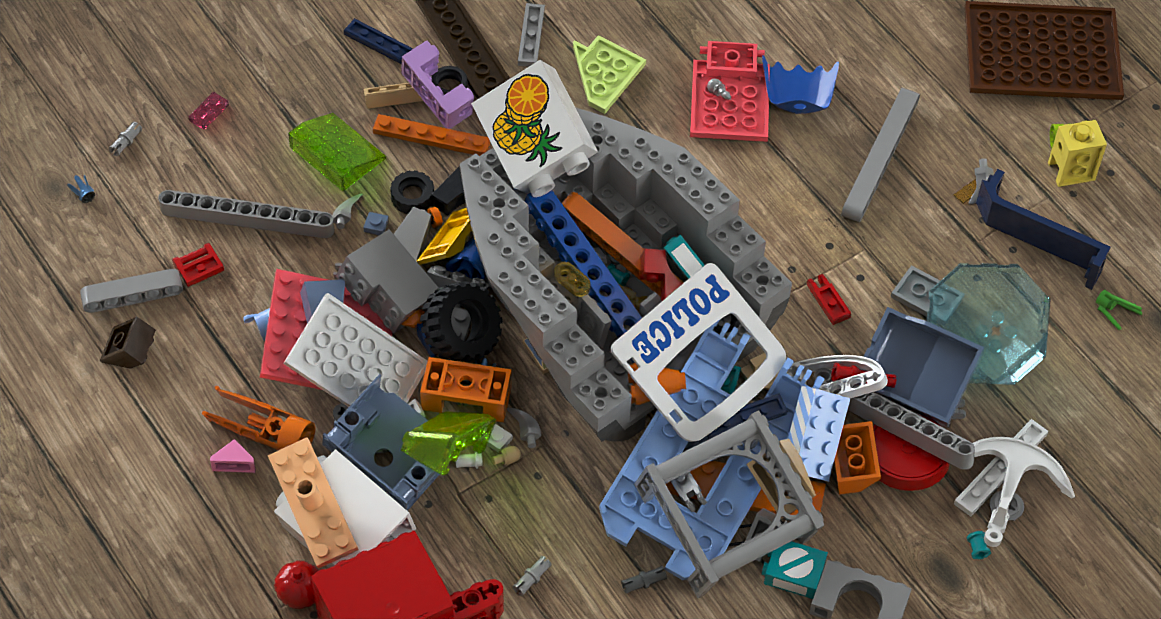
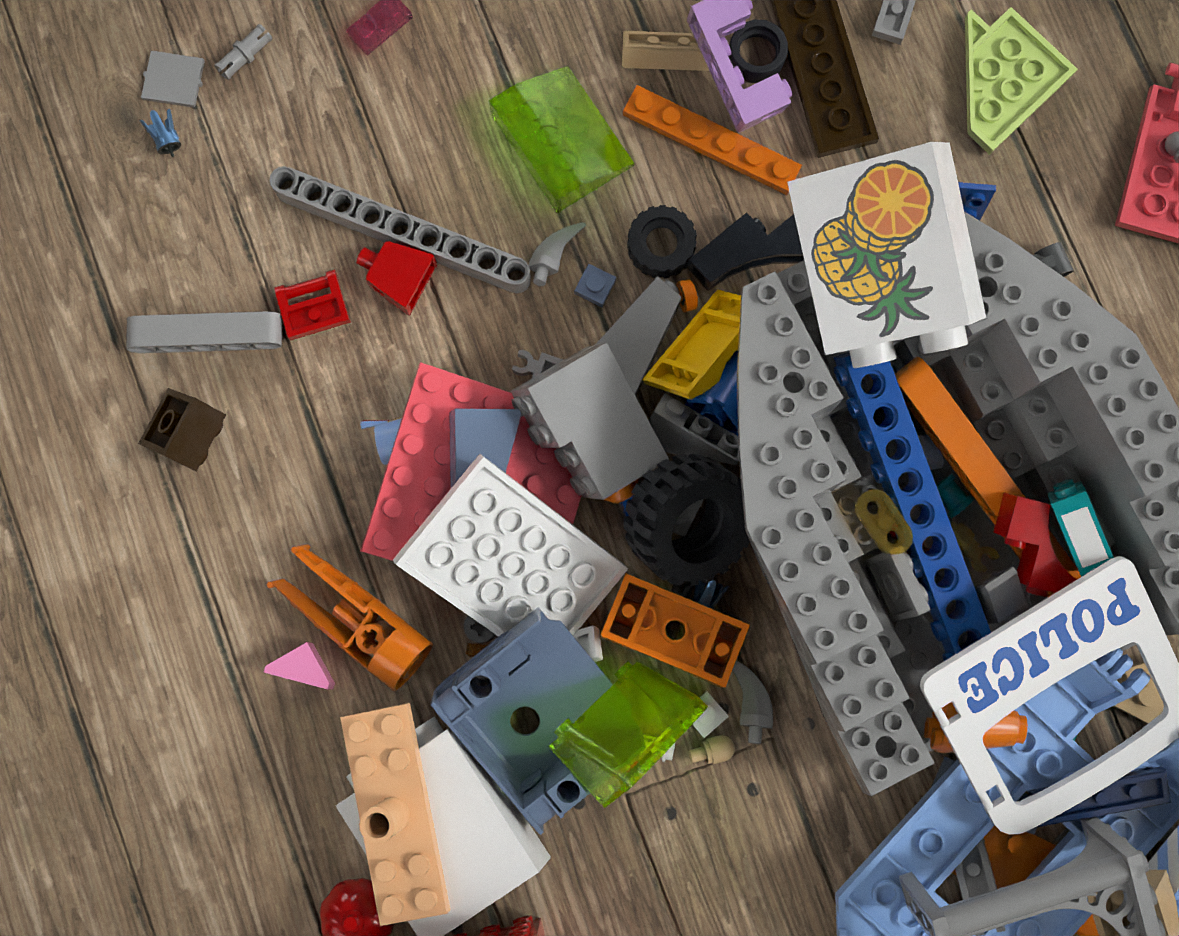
camera: 15 degrees right, 25 degrees up
none -> light grey piece [141,51,205,108]
none -> red torso [356,241,437,316]

